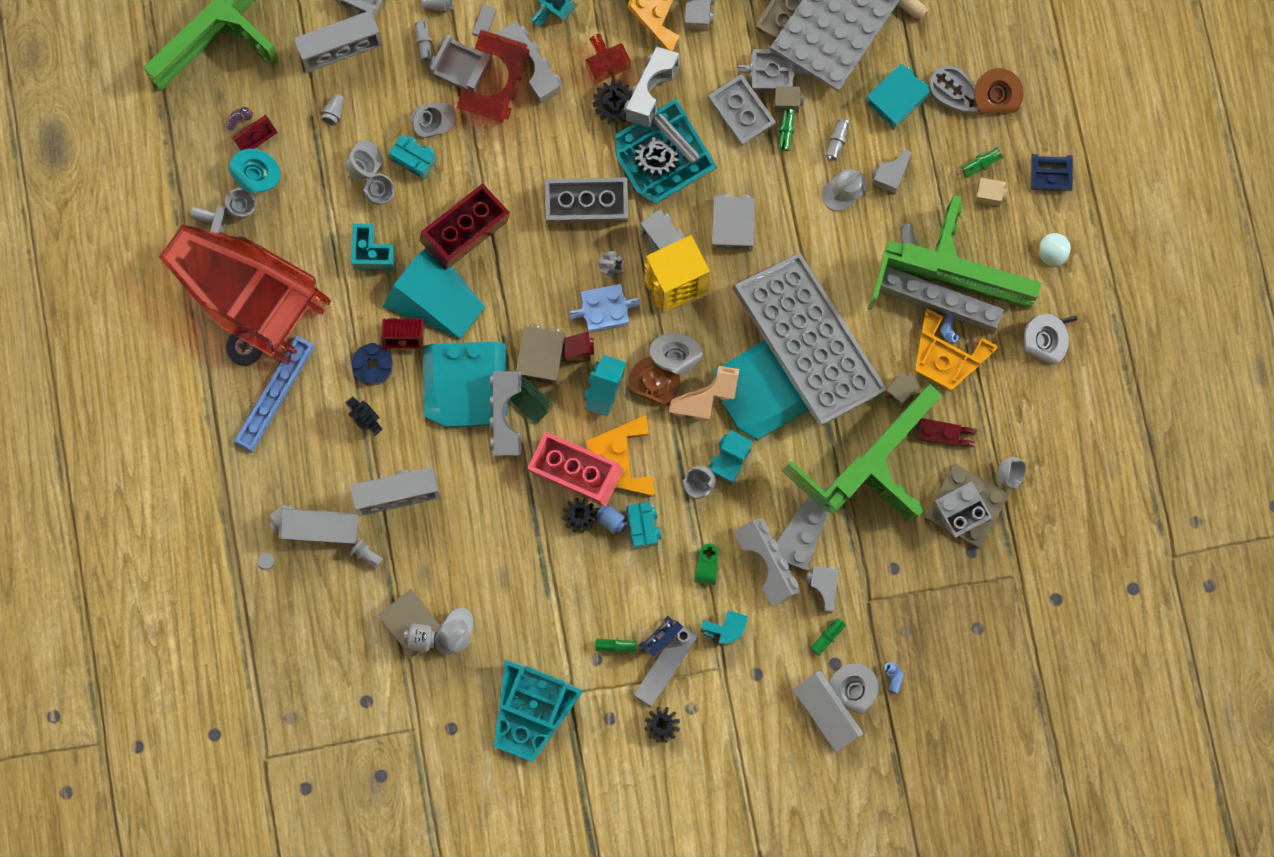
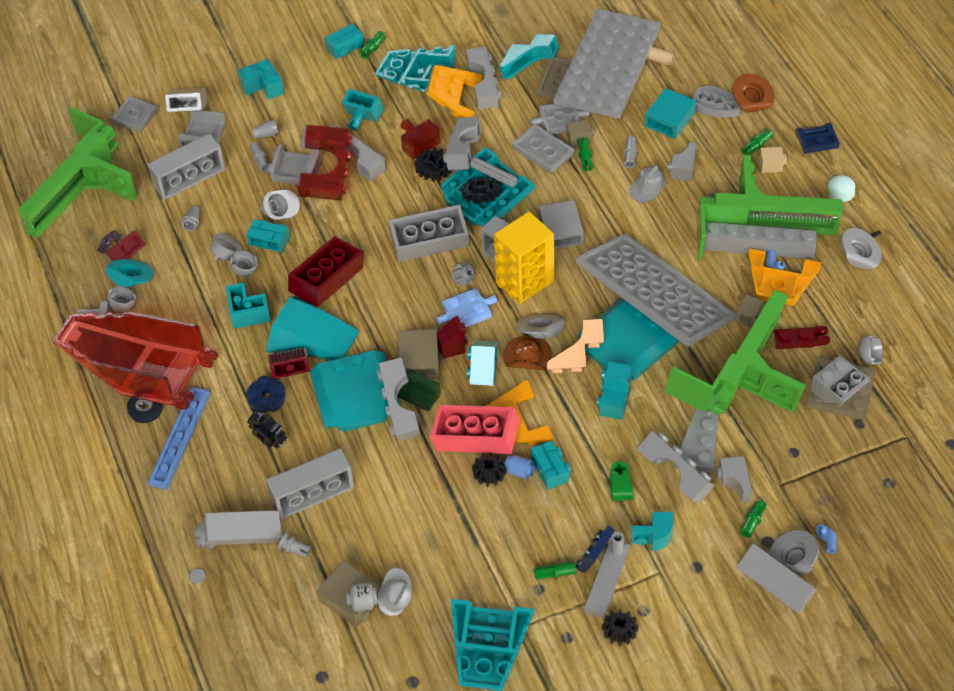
camera: 10 degrees left, 25 degrees down
light grey hair [683,465,716,499] -> none

